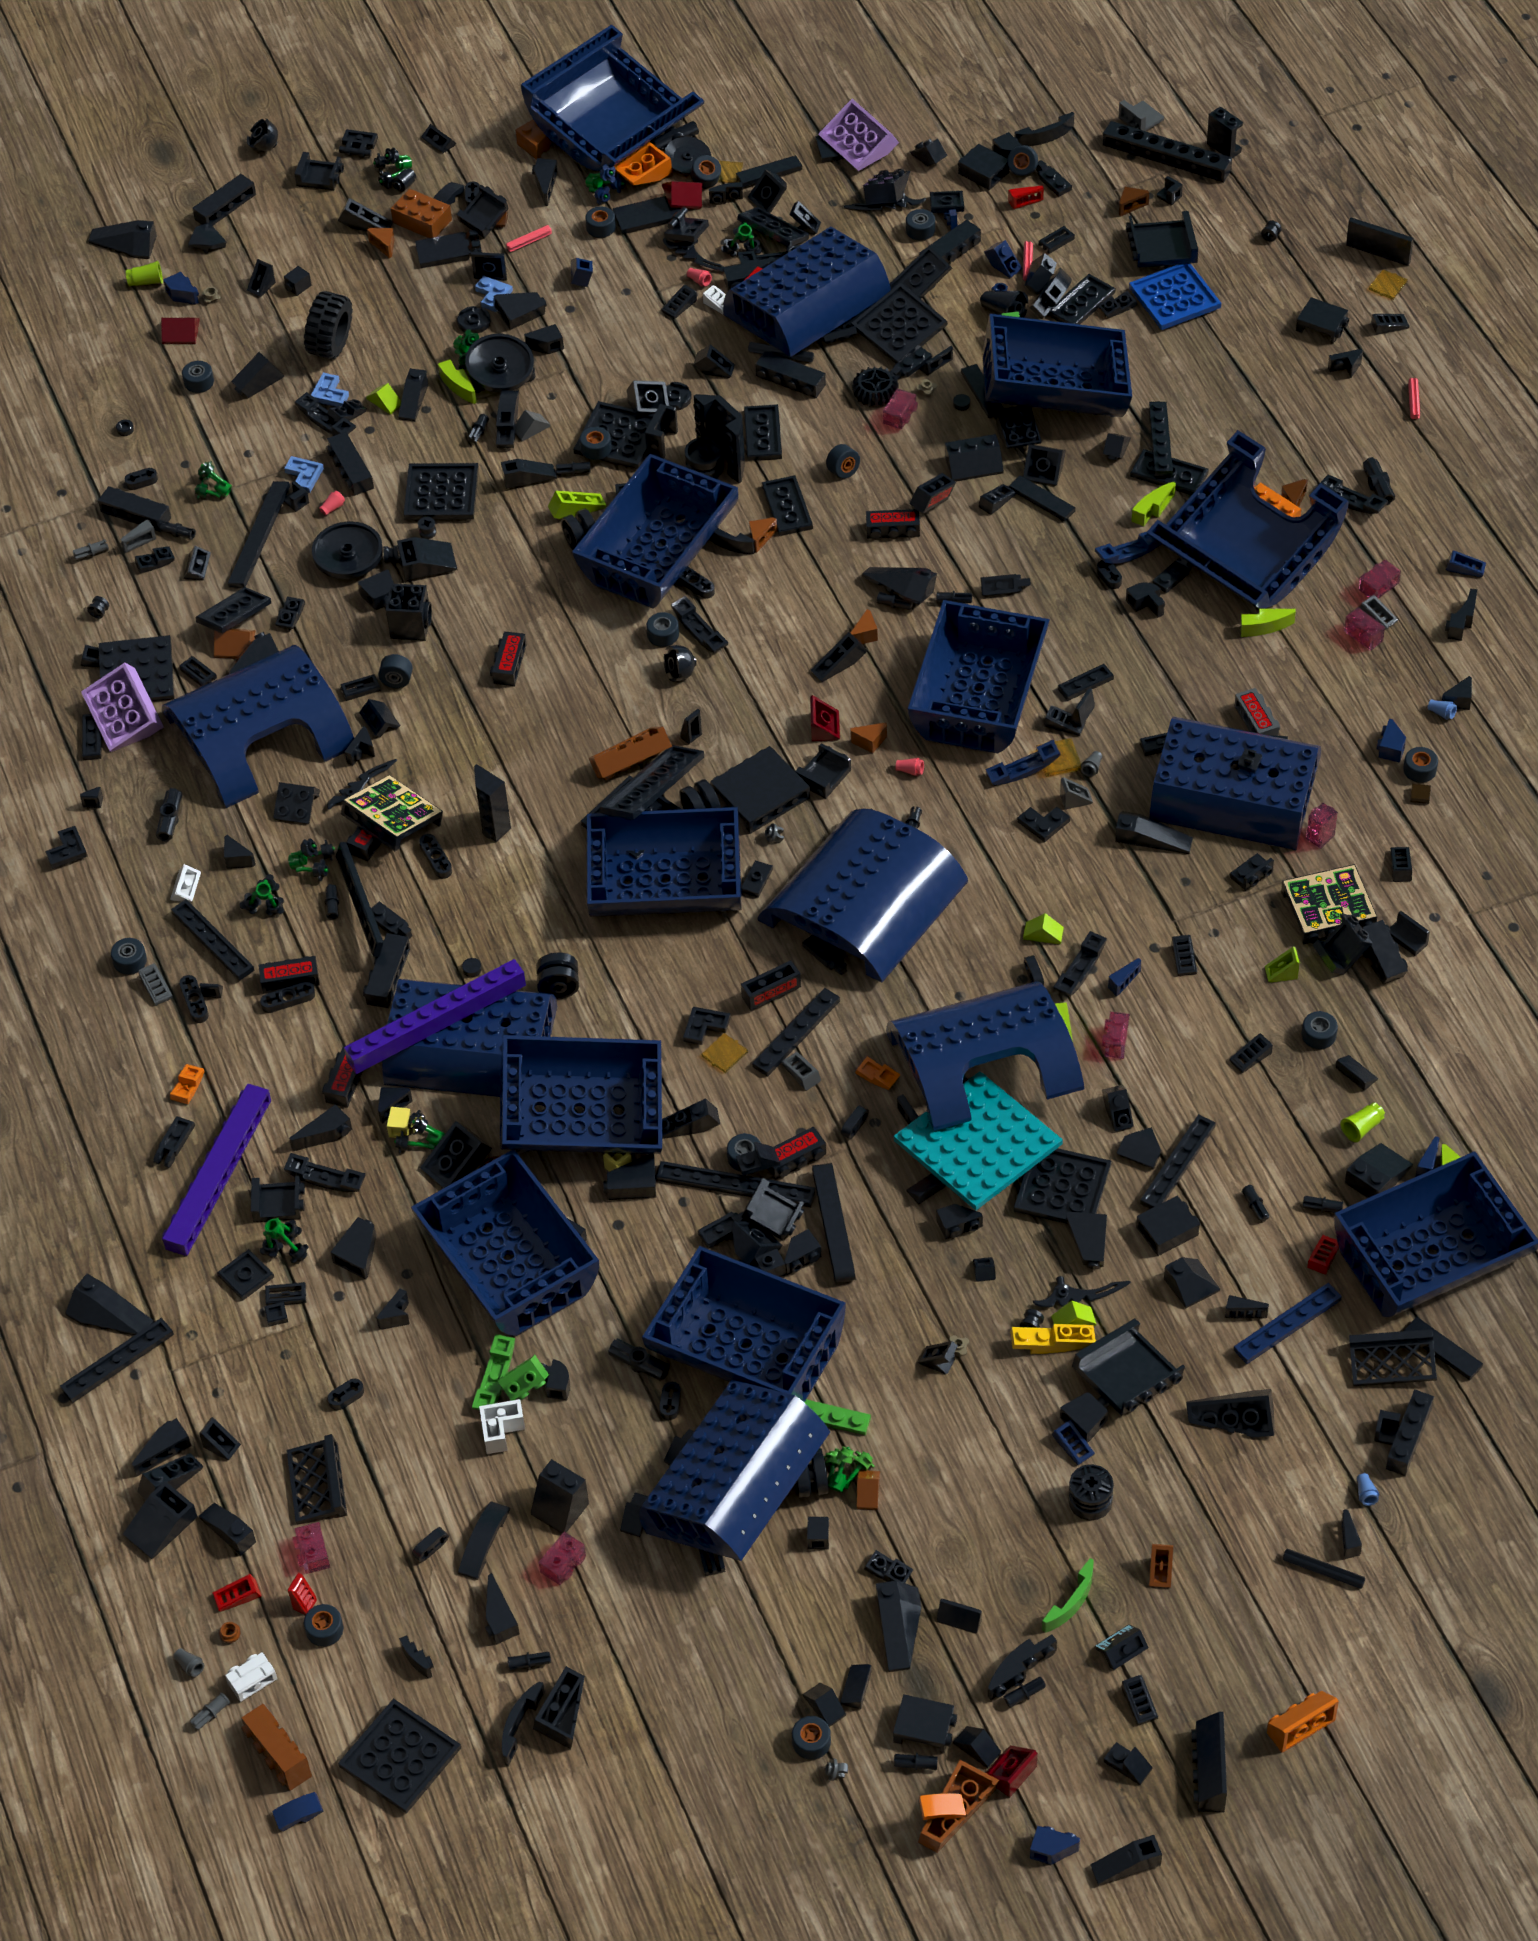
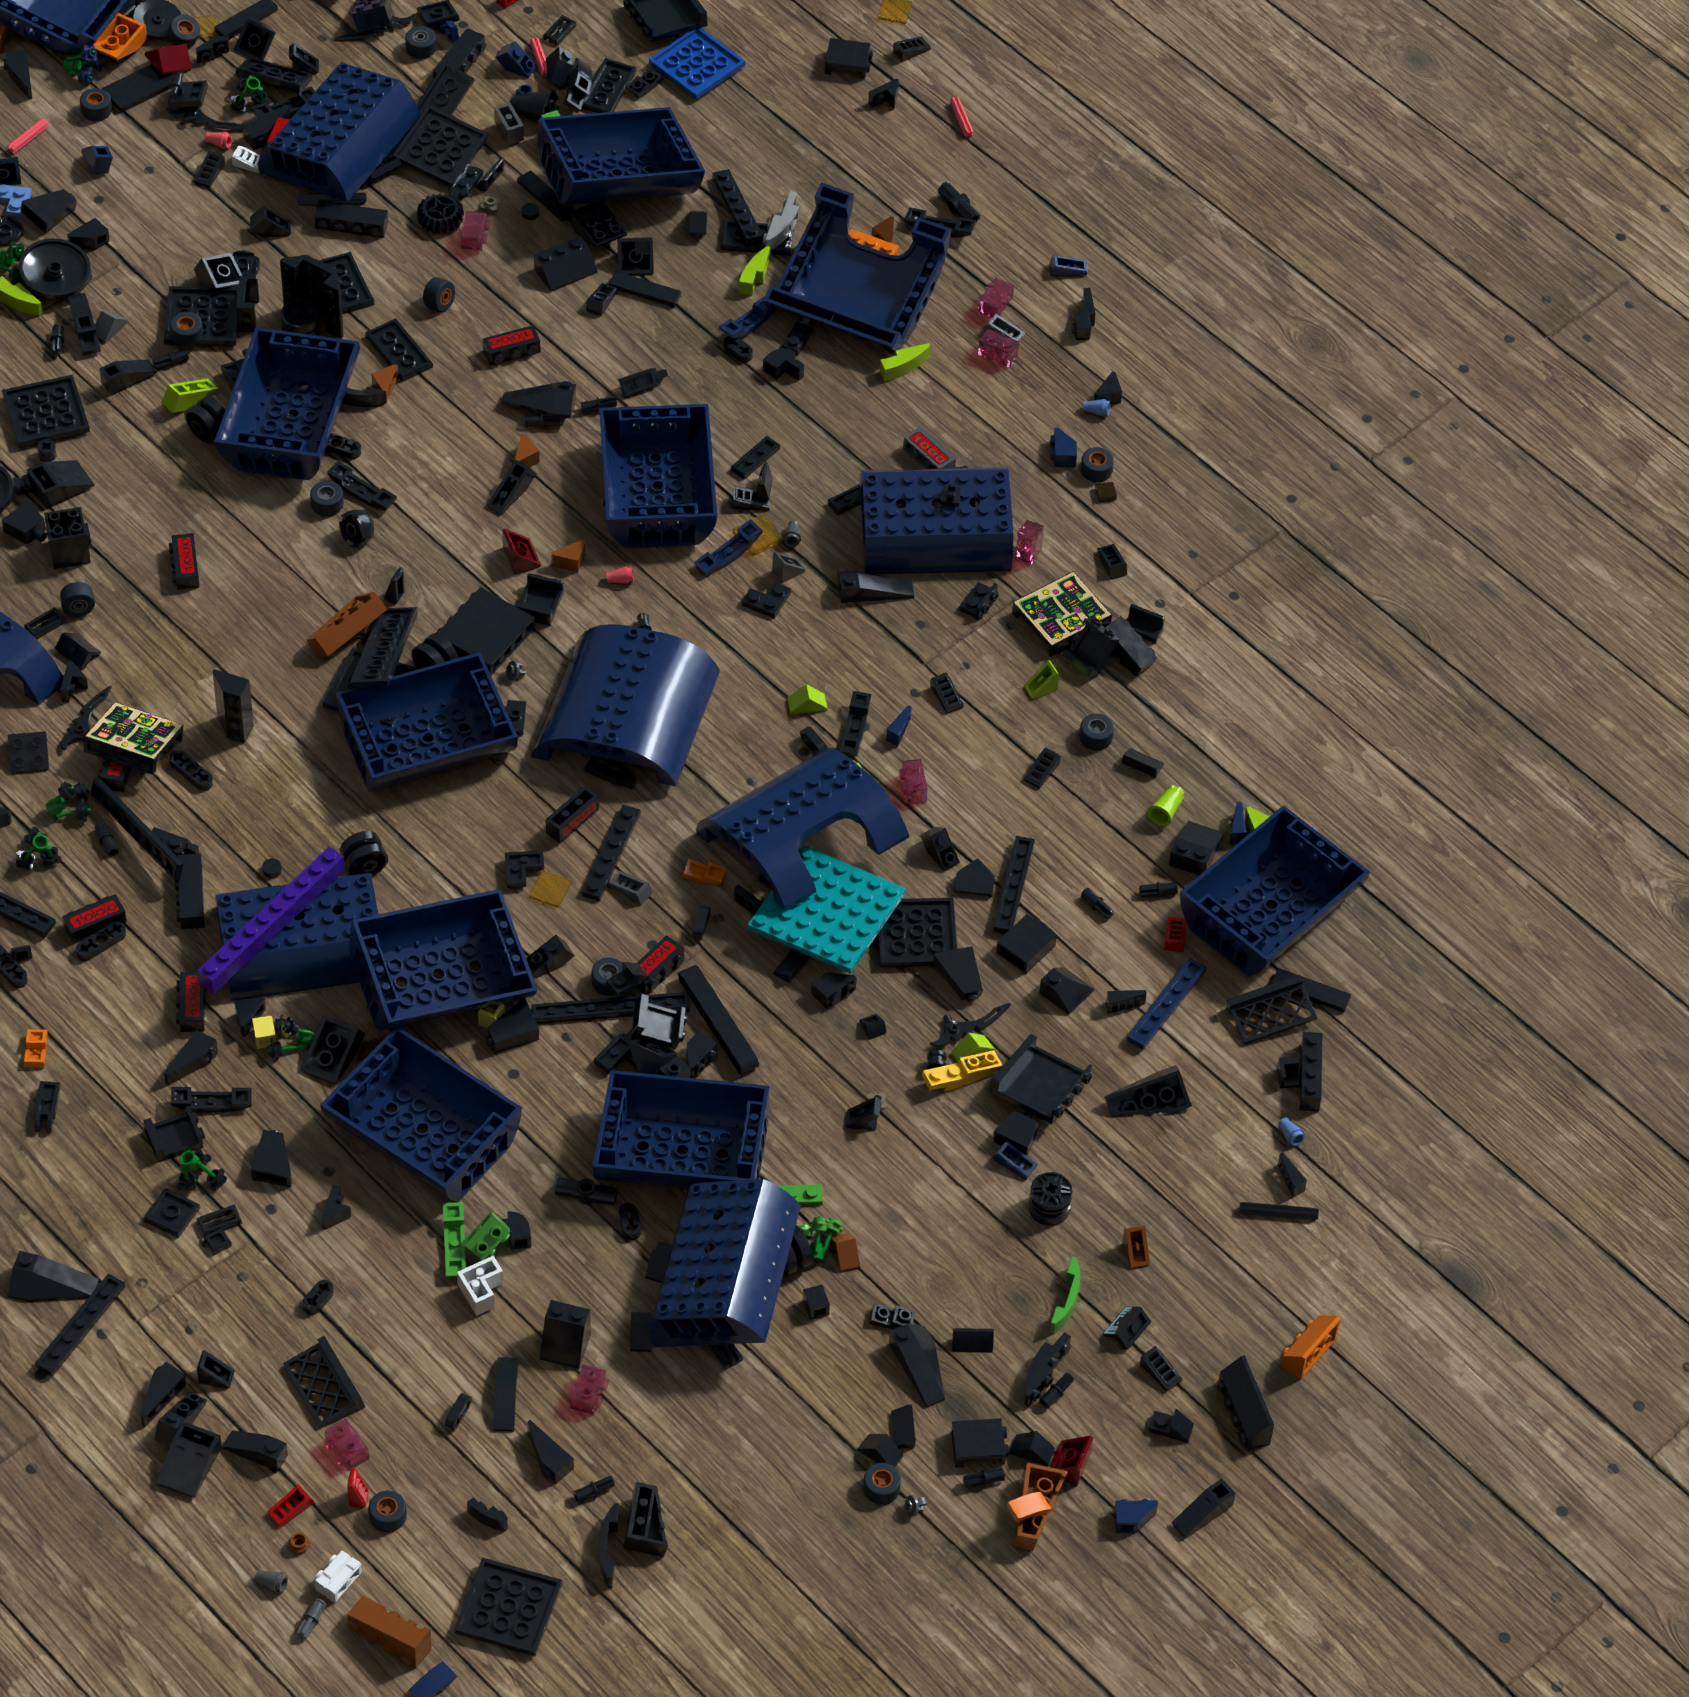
camera: 25 degrees left, 0 degrees up
dark purple brick [162,1084,271,1256] -> none
black brick [909,473,956,513] -> none
none -> dark grey brick [494,103,524,145]
none -> light grey slope [763,191,799,251]

